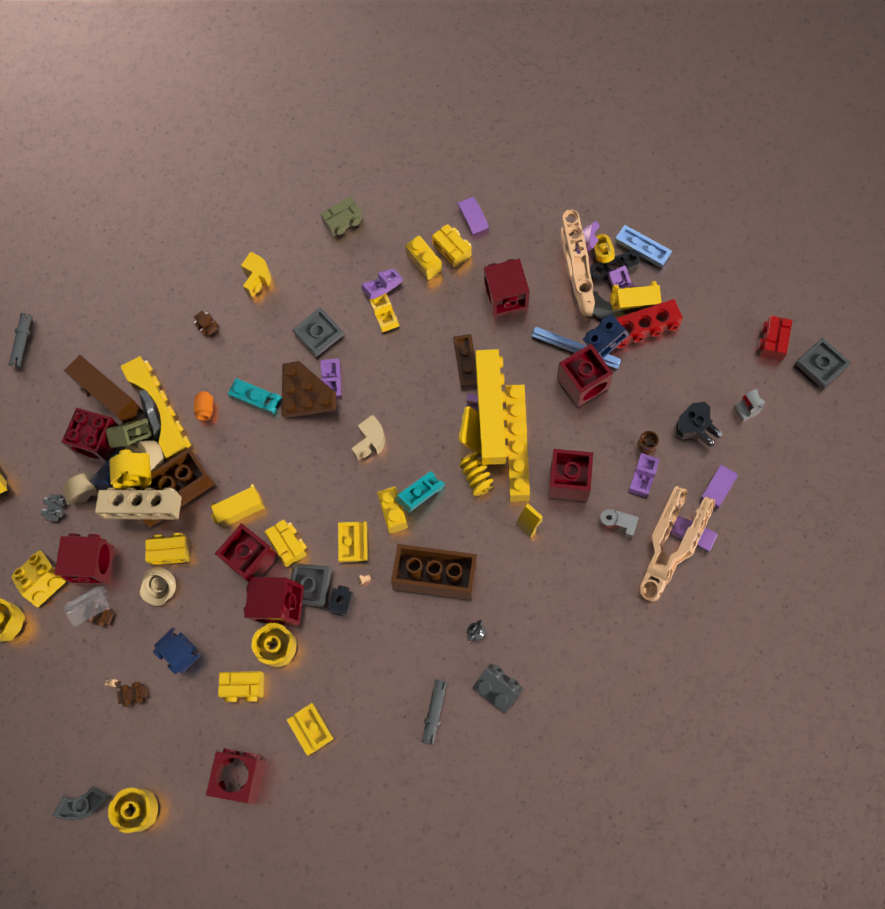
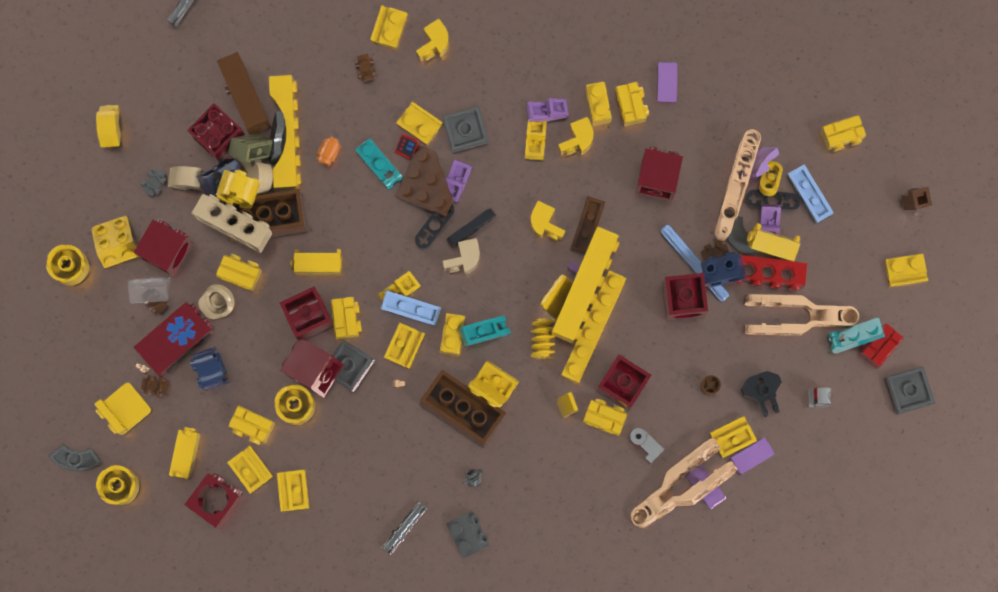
camera: 20 degrees right, 10 degrees up
olive brick [320,196,363,236] -> none
black brick [326,585,354,618] -> none
medium lavender slope [629,453,660,498] -> none
none -> yellow bracket [94,383,151,435]
none -> dark red panel [133,302,214,377]
none -> yellow brick [169,427,201,480]
none -> yellow plate [227,446,273,494]
none -> yellow plate [370,5,408,50]
none -> yellow slope [377,271,421,302]
none -> light blue plate [380,290,441,326]
none -> slope [394,133,420,160]
none -> yellow plate [396,102,443,146]
none -> black beam [415,204,455,250]
none -> black beam [446,208,497,248]
none -> yellow bracket [468,360,520,408]
none -> yellow brick [531,201,565,241]
none -> yellow brick [558,117,594,156]
none -> yellow brick [582,398,627,437]
none -> reddish brown piece [701,241,729,261]
none -> yellow plate [709,416,757,459]
none -> light nougat piece [744,294,859,336]
none -> yellow brick [820,115,866,152]
none -> teal plate [828,317,885,353]
none -> yellow plate [884,254,929,288]
none -> reddish brown brick [901,187,932,210]

